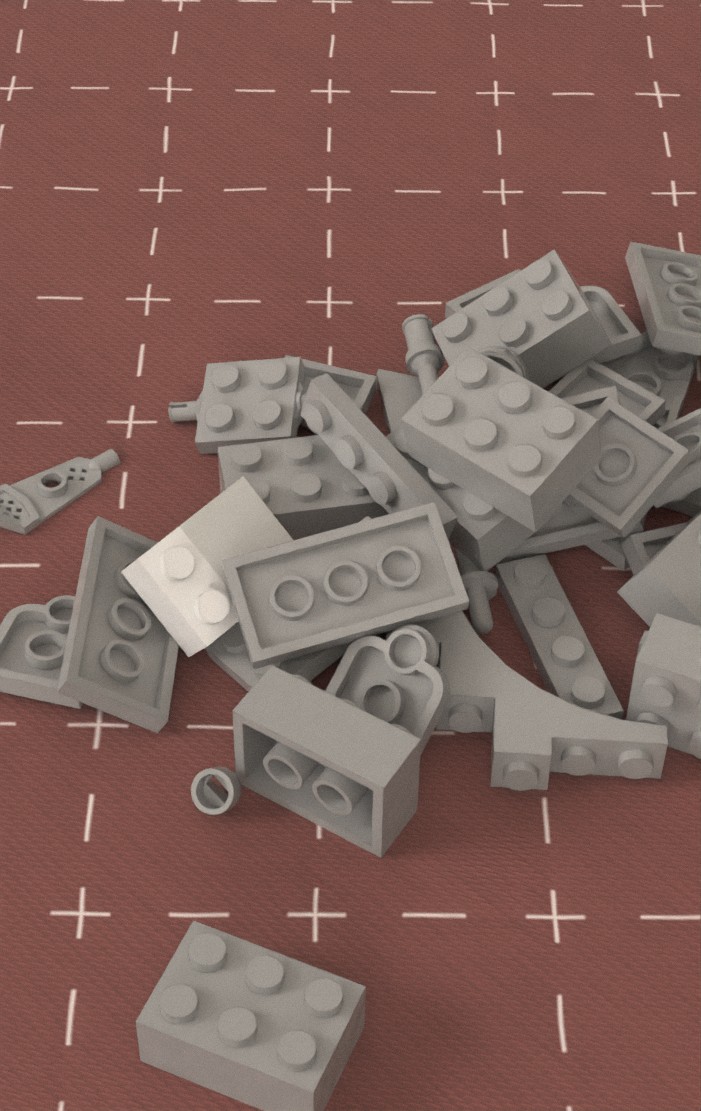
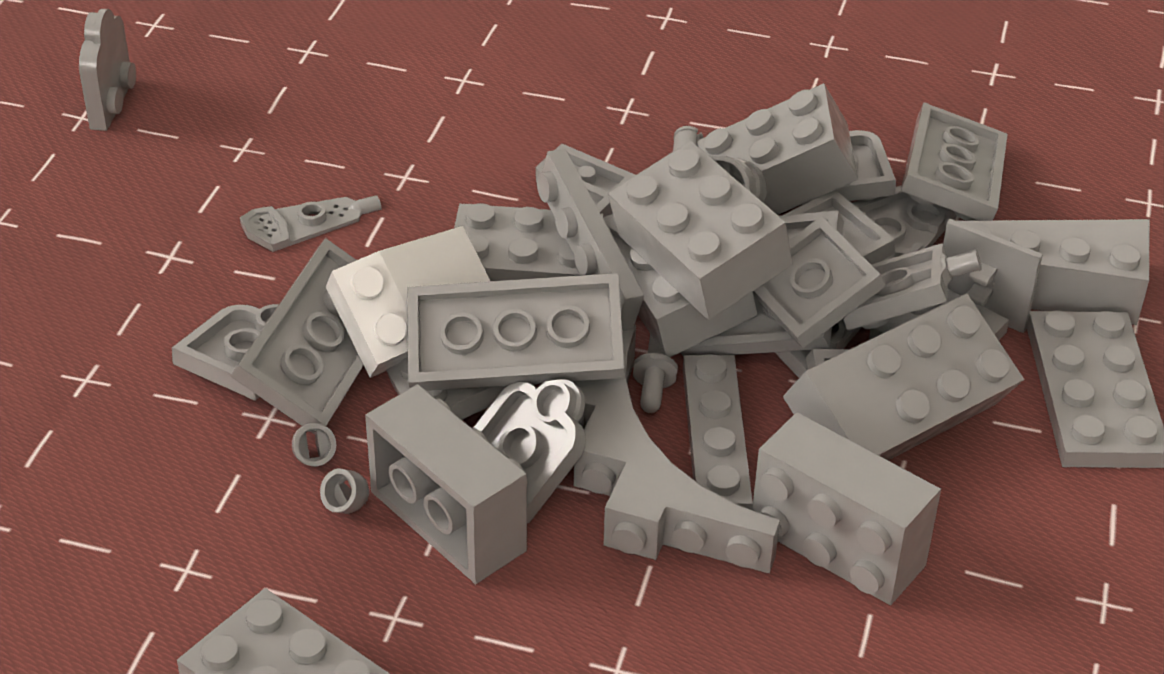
camera: 15 degrees right, 5 degrees down
light grey plate [168,357,307,454] -> none
none -> light grey hinge [292,423,336,466]

